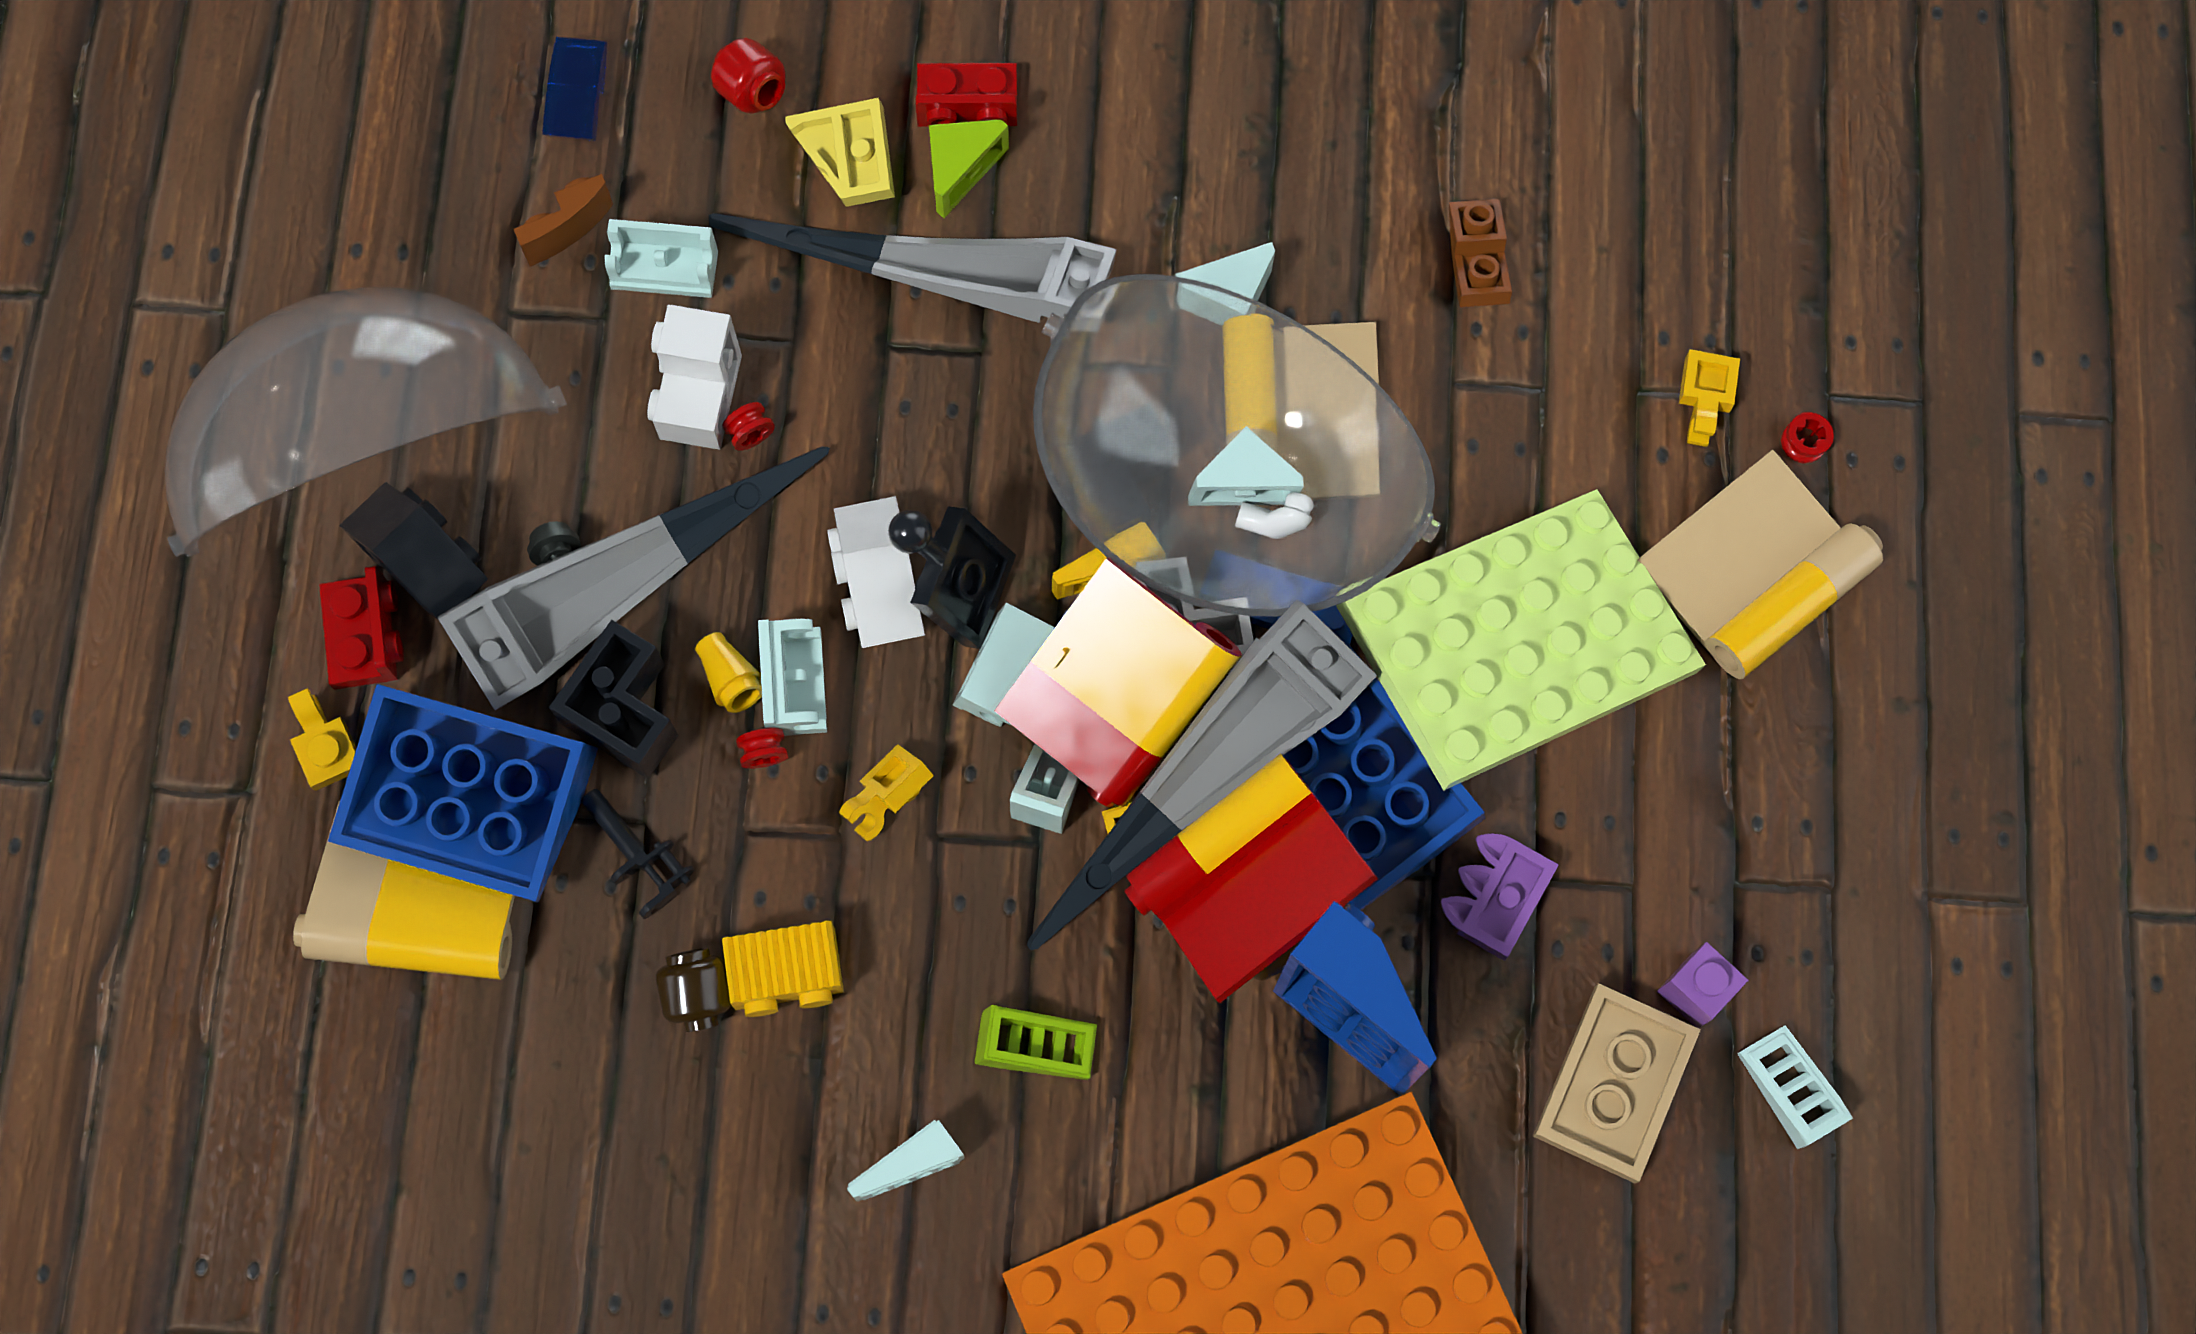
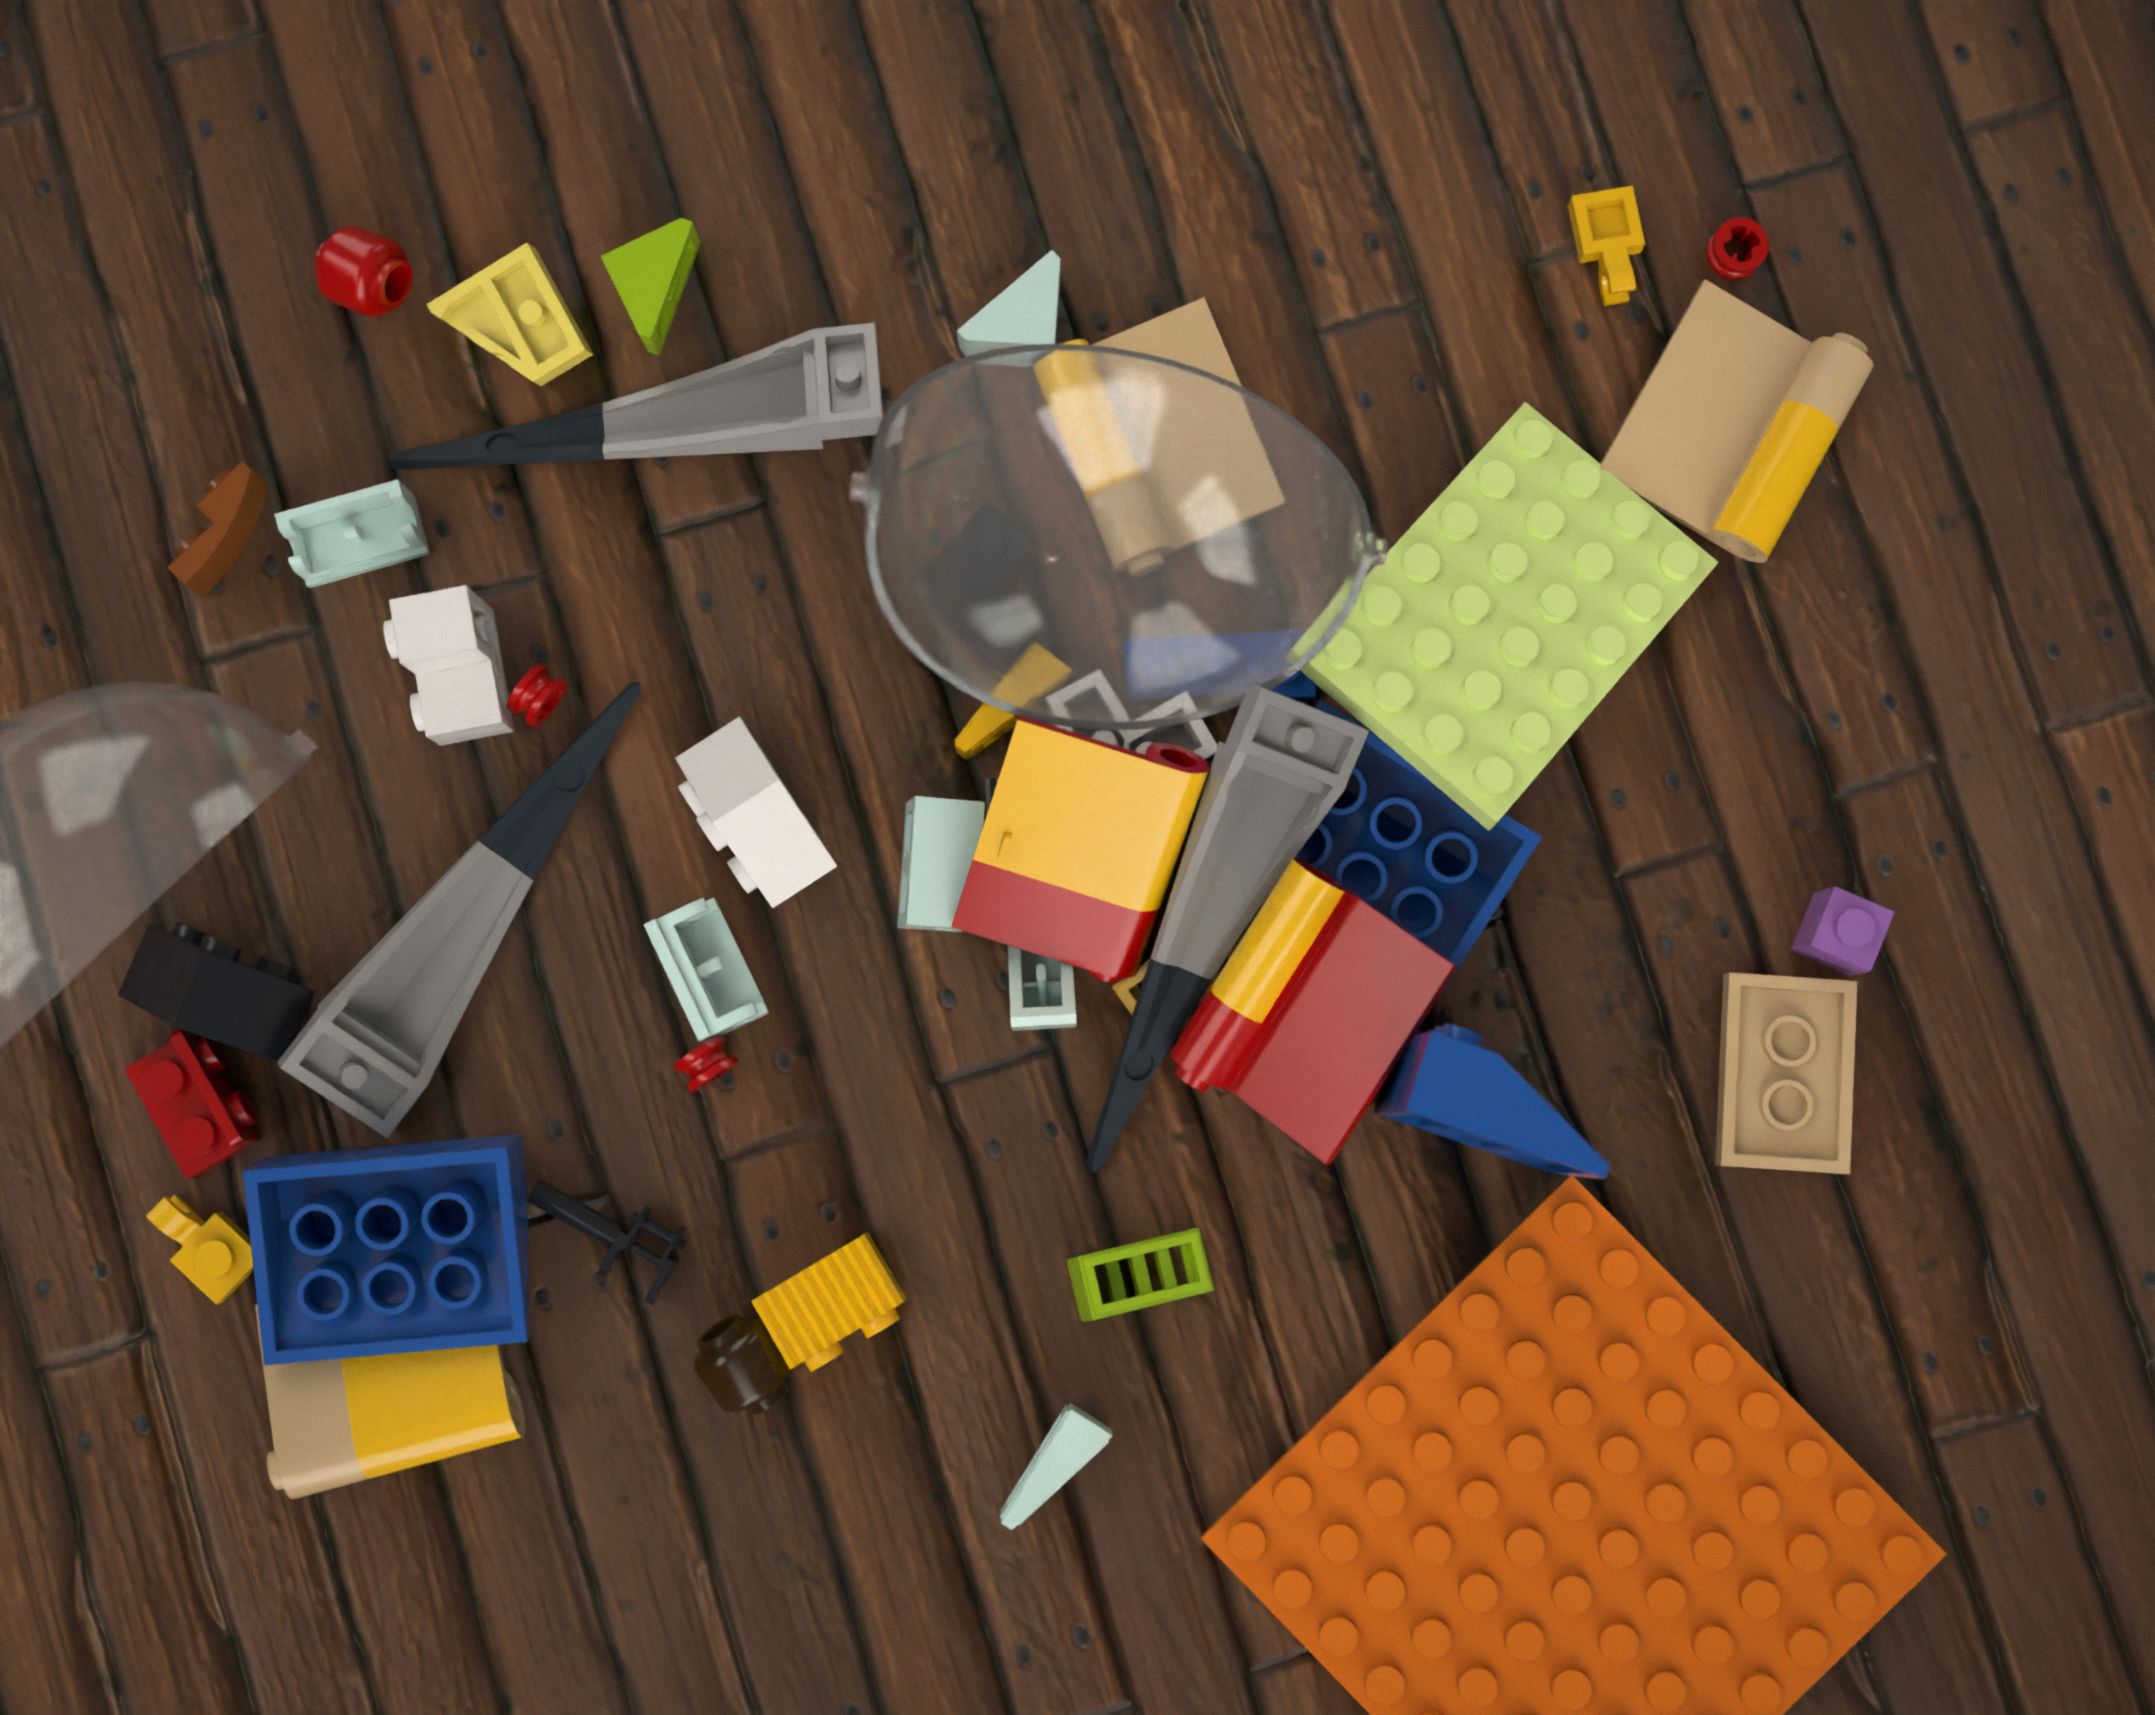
camera: 20 degrees left, 10 degrees up
pearl dark grey plate [527,521,581,566] -> none
clear blue slope [542,37,608,141] -> none
black brick [549,619,679,779] -> none
yellow cone [695,632,762,713] -> none
yellow plate [839,744,934,841] -> none
black plate [888,506,1016,649] -> none
red bracket [915,63,1017,127] -> none
light aqua slope [1188,426,1304,506] -> none
white arm [1235,492,1314,539] -> none
medium lavender plate [1440,833,1558,961] -> none
dark orange slope [1448,199,1512,307] -> none
light aqua slope [1737,1025,1853,1149] -> none

